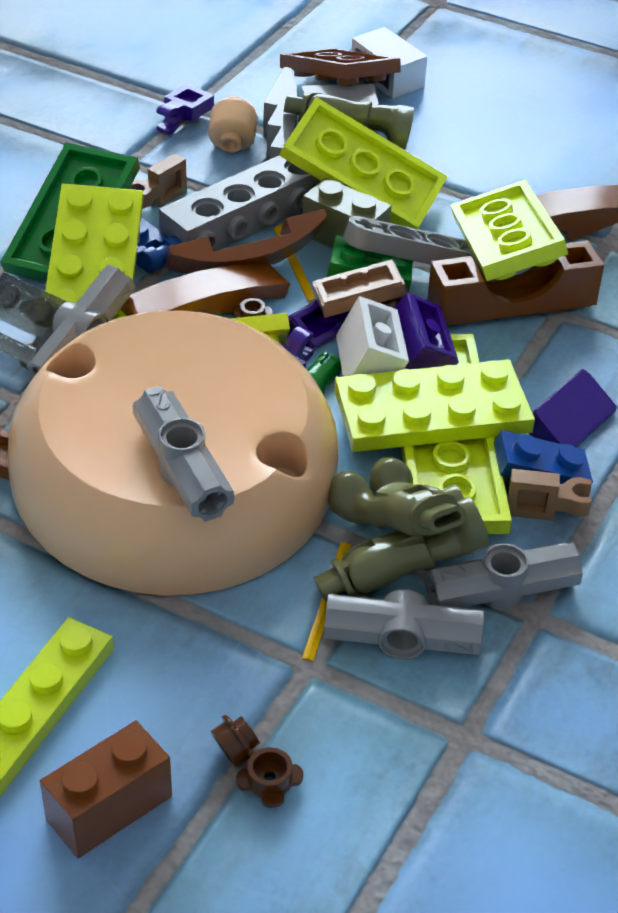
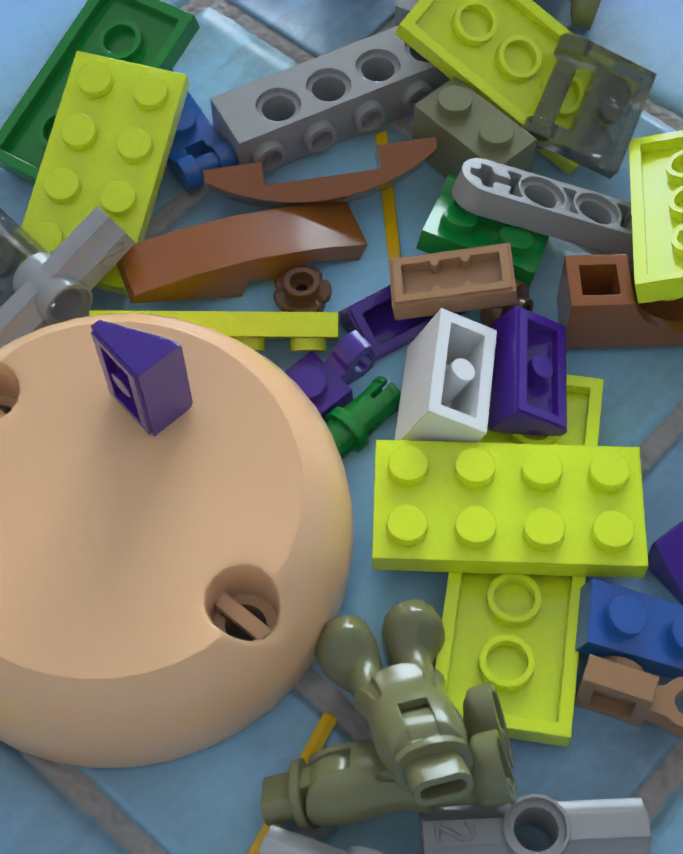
camera: 15 degrees right, 15 degrees up
medium nougat plate [130,153,187,209] -> none
light grey piece [133,385,234,522] -> none
none -> dark purple slope [91,319,193,437]
none -> clear smoke plate [522,33,657,179]

